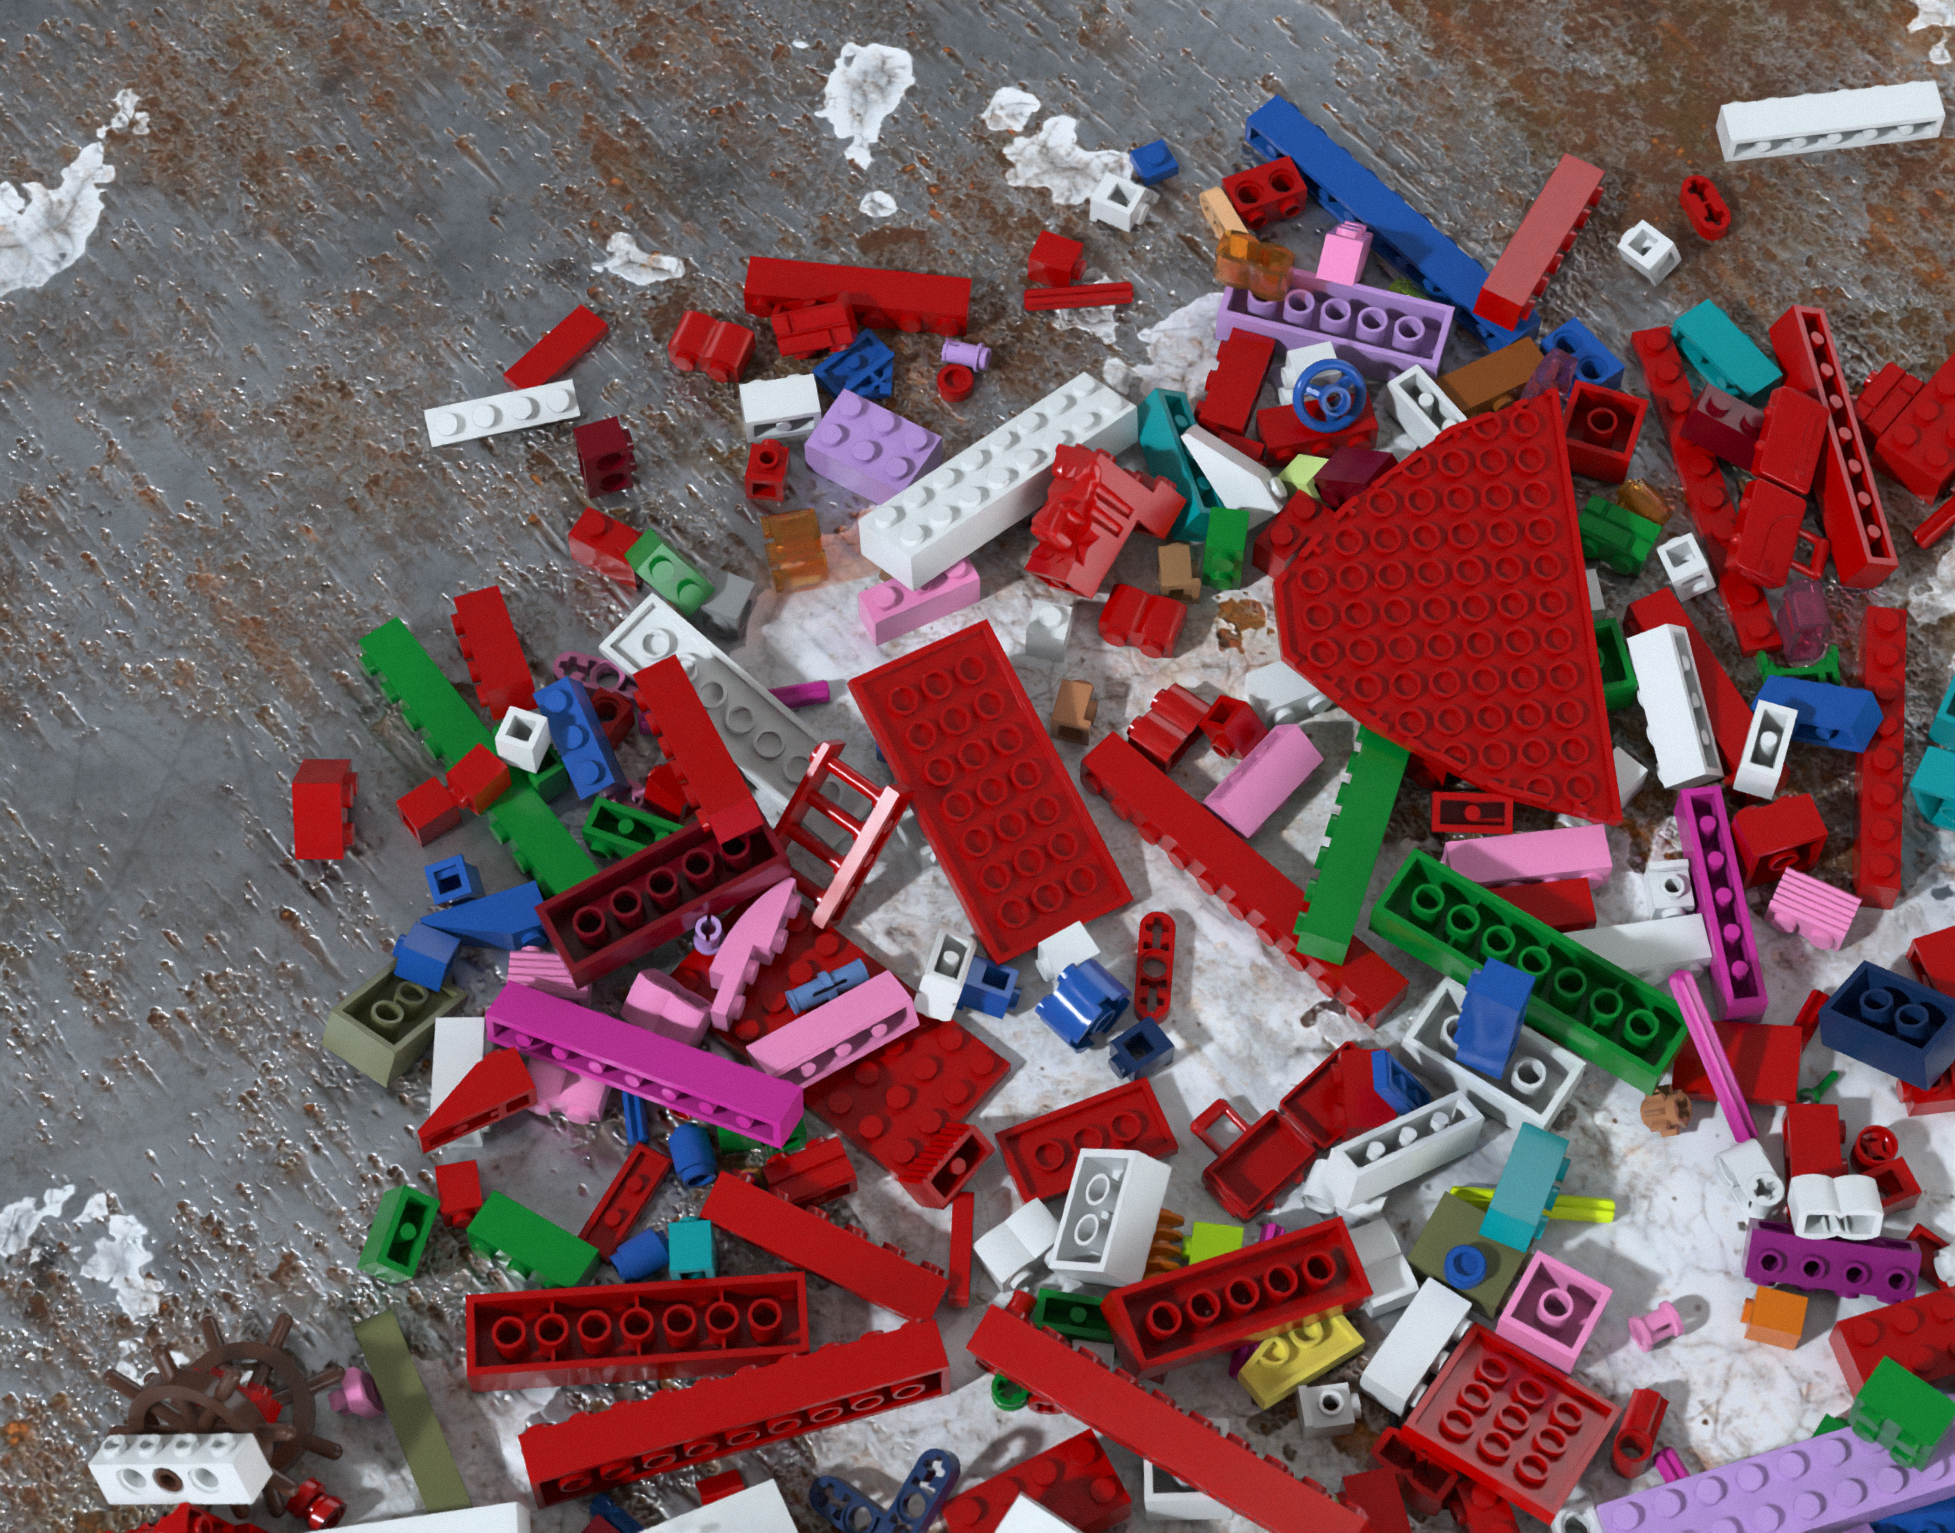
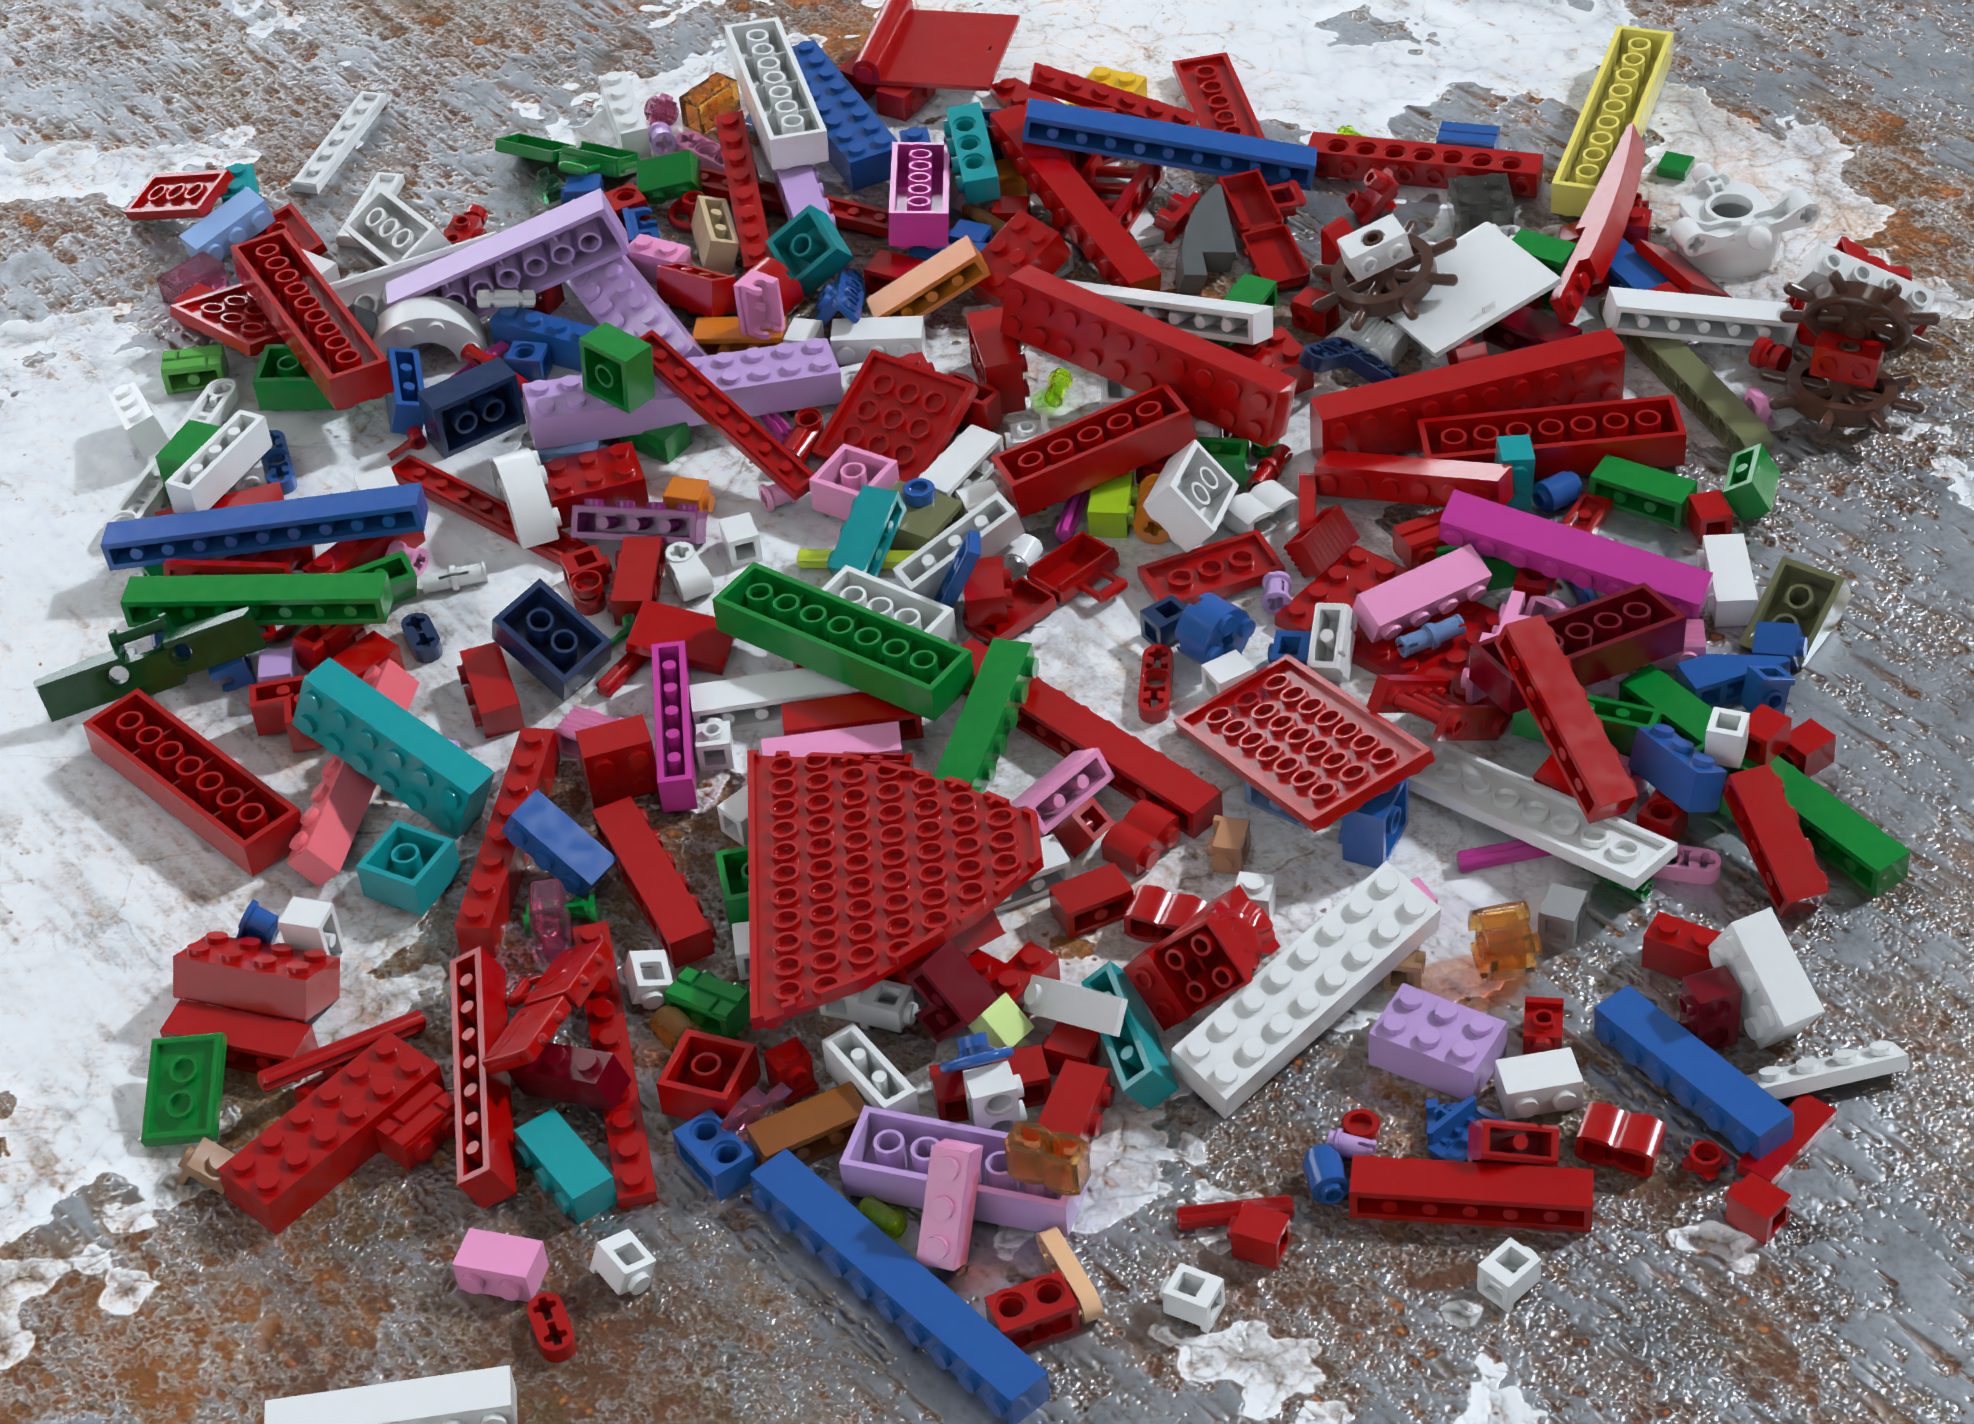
camera: 175 degrees left, 20 degrees down
red brick [292,759,359,860] -> none
red slope [417,1046,538,1154] -> none
green brick [624,527,716,617] -> none
blue plate [1129,139,1179,187] -> none
medium nougat brick [1157,543,1201,604] -> none
green brick [1202,506,1250,591] -> none
blue brick [1452,957,1536,1080] -> none
brick [1472,153,1605,332] -> none
white brick [1627,623,1724,791] -> none
dark pink axle [1668,969,1758,1143] -> none
white brick [1732,700,1798,800] -> none
white brick [1787,1174,1884,1240] -> none
none -> bright pink brick [452,1228,549,1302]
none -> red tile [639,329,815,501]
none -> white brick [719,512,763,567]
none -> red brick [1049,862,1134,940]
none -> lavender bush [1261,571,1292,615]
none -> blue brick [1303,1144,1350,1204]
none -> white brick [1477,1237,1541,1313]
none -> blue brick [1594,985,1794,1161]
none -> red plate [1682,1140,1729,1181]
none -> white brick [1708,907,1825,1049]
none -> red brick [1724,1171,1792,1245]

